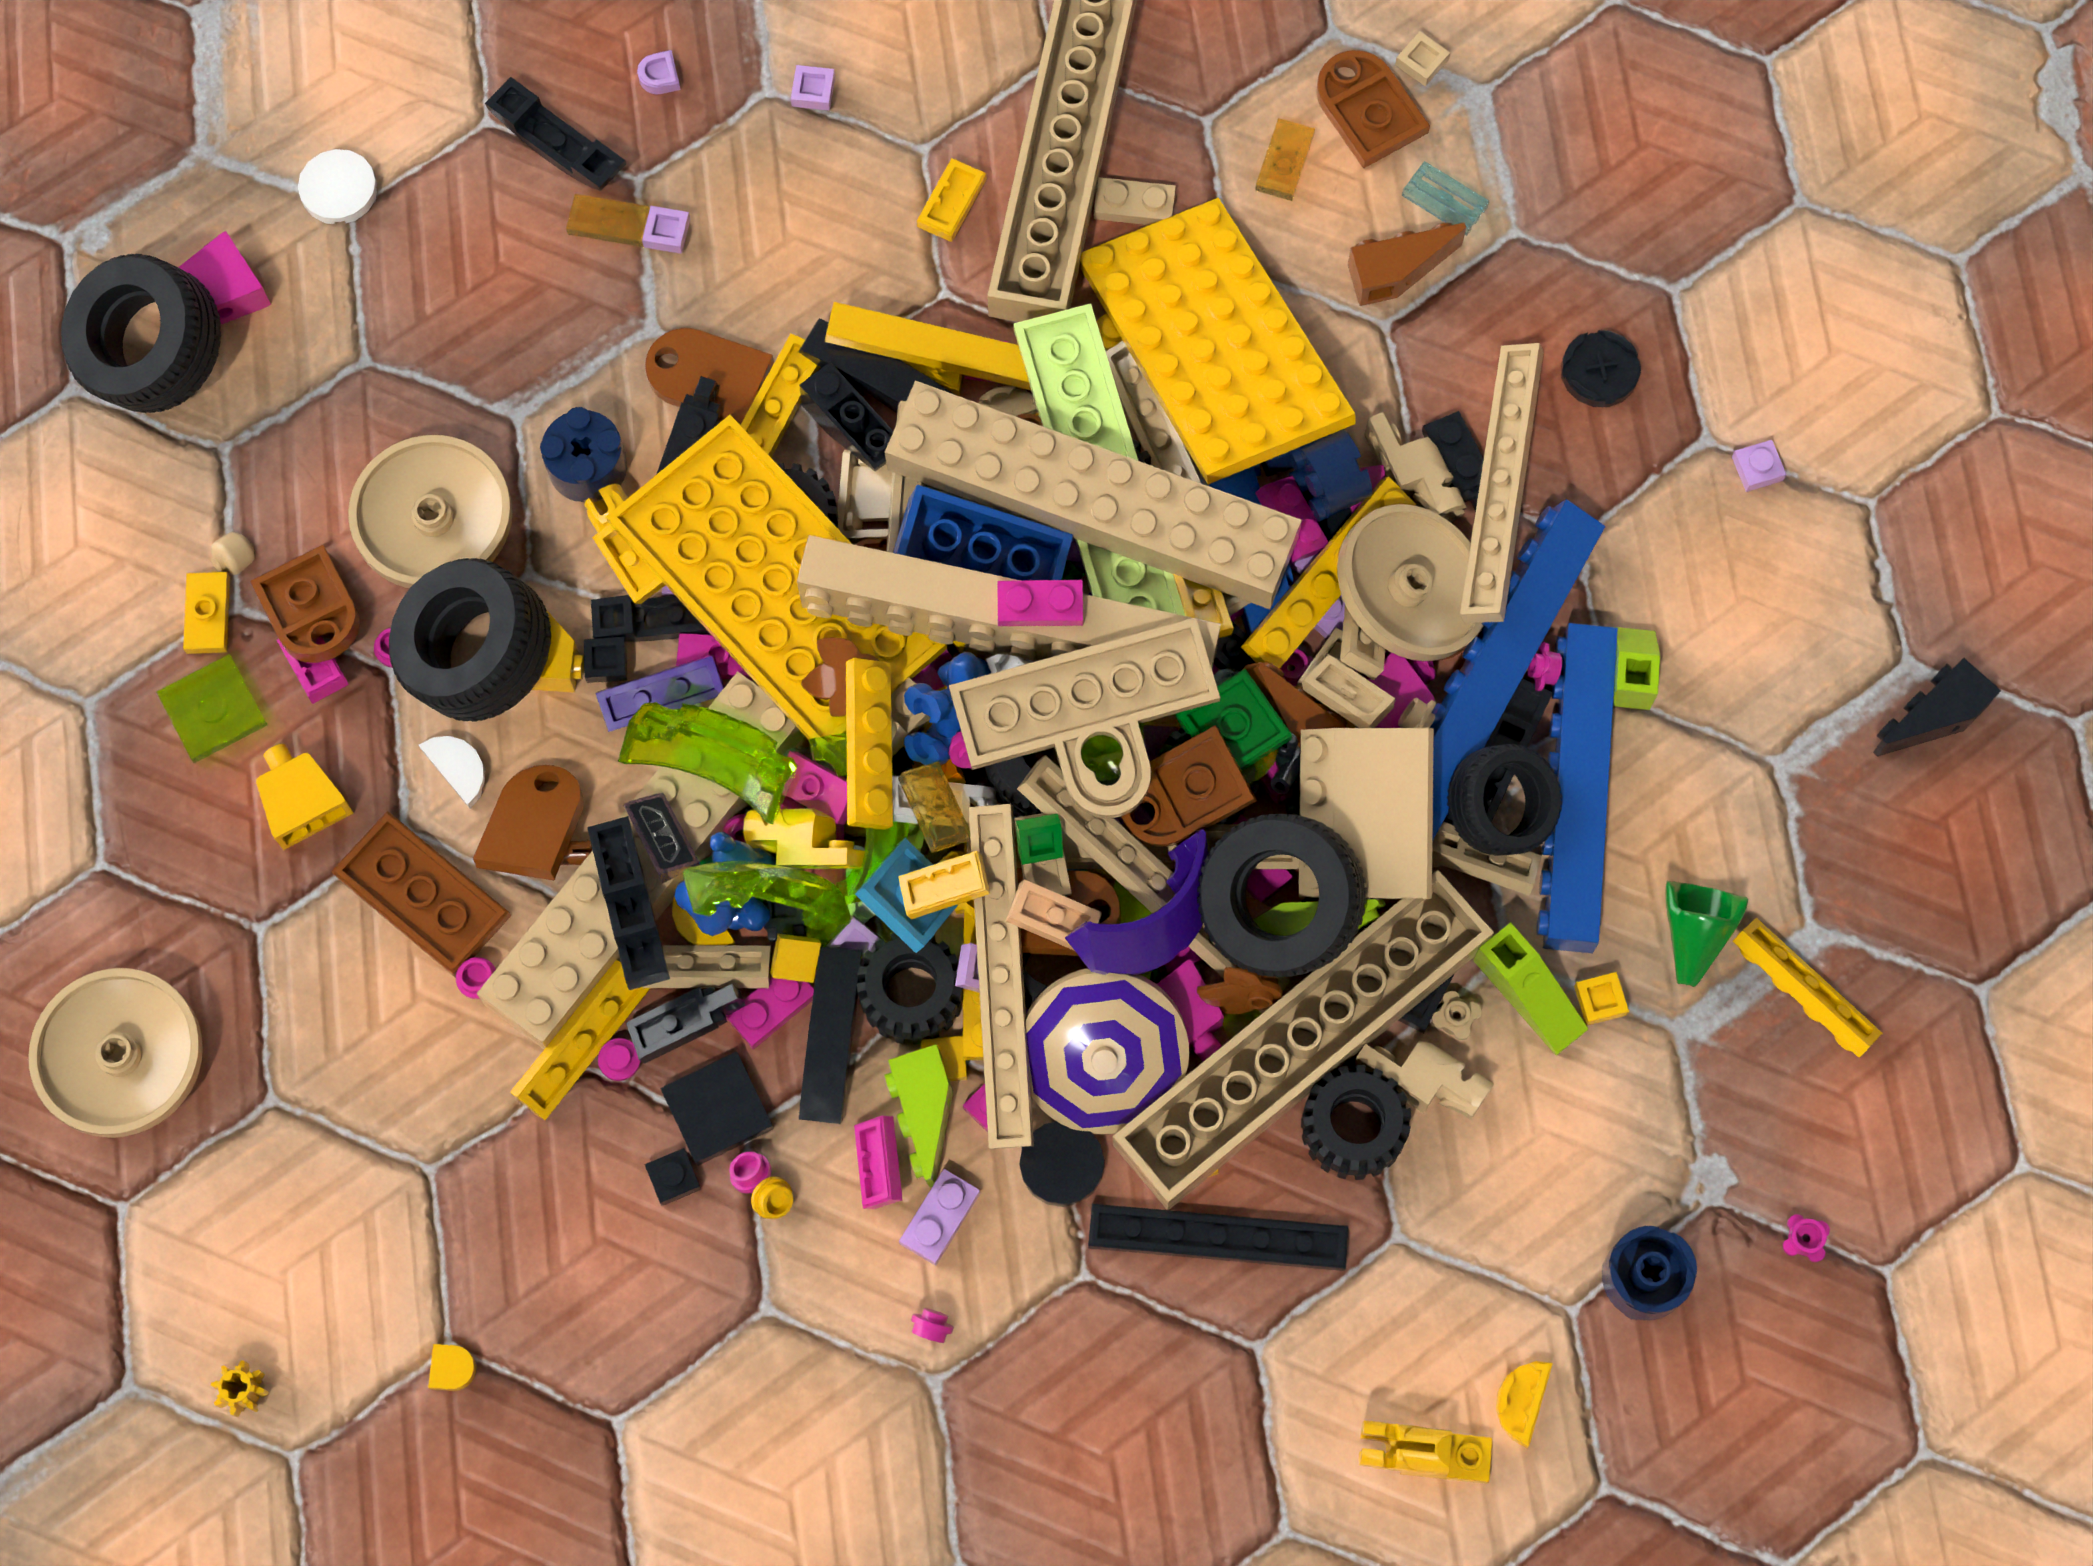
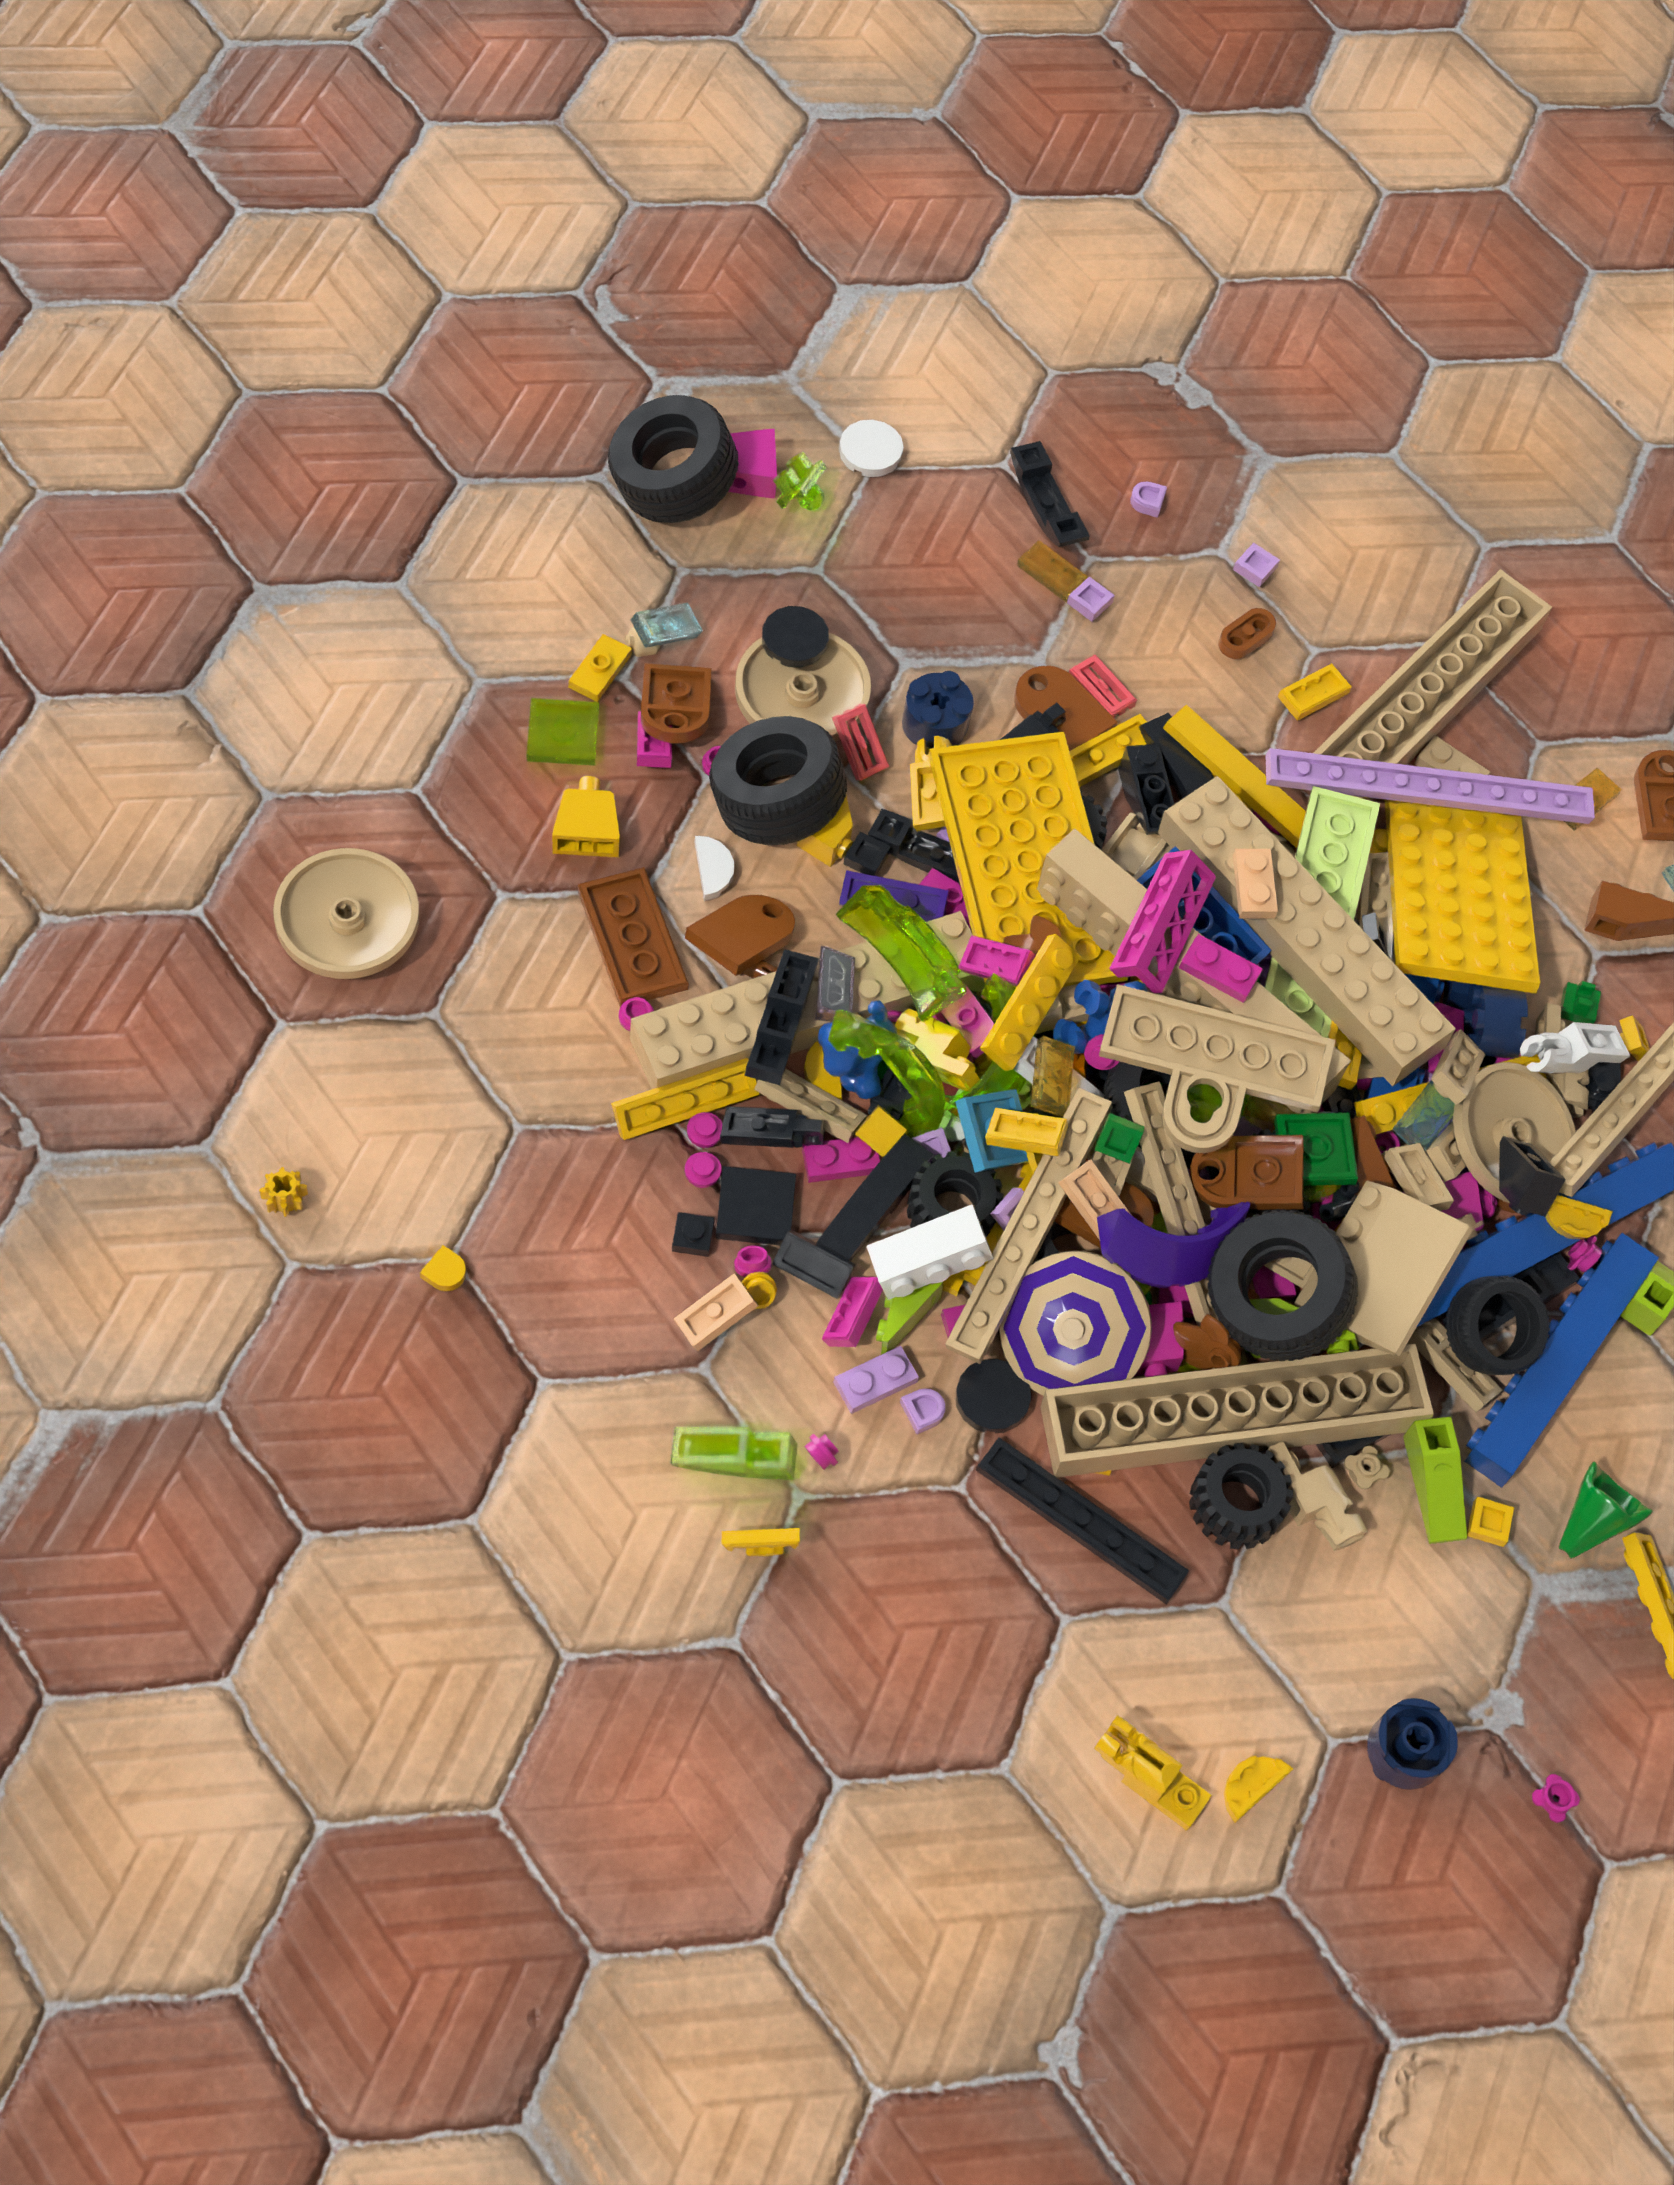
camera: 20 degrees right, 10 degrees down
none -> clear light blue plate [630,603,703,648]
none -> clear neon green slope [670,1427,798,1480]
none -> light nougat plate [674,1273,758,1351]
none -> dark pink plate [684,1152,721,1188]
none -> yellow tile [721,1528,800,1556]
none -> black tile [762,606,829,668]
none -> black tile [772,1230,856,1299]
none -> clear neon green hips [773,452,827,510]
none -> coral tile [832,704,889,781]
none -> white brick [867,1205,994,1300]
none -> lavender tile [900,1388,945,1434]
none -> dark pink plate [958,935,1036,986]
none -> coral tile [1069,654,1137,719]
none -> dark pink fence [1109,850,1216,994]
none -> dark orange plate [1218,608,1276,659]
none -> light nougat plate [1233,849,1278,919]
none -> lavender plate [1266,748,1595,824]
none -> plate [1362,912,1388,956]
none -> clear light blue plate [1393,1080,1455,1151]
none -> tan plate [1431,1029,1485,1105]
none -> black slope [1499,1136,1566,1217]
none -> white plate [1520,1022,1630,1073]
none -> yellow tile [1545,1195,1613,1240]
none -> green tile [1560,981,1601,1024]
none -> yellow plate [1619,1015,1650,1062]

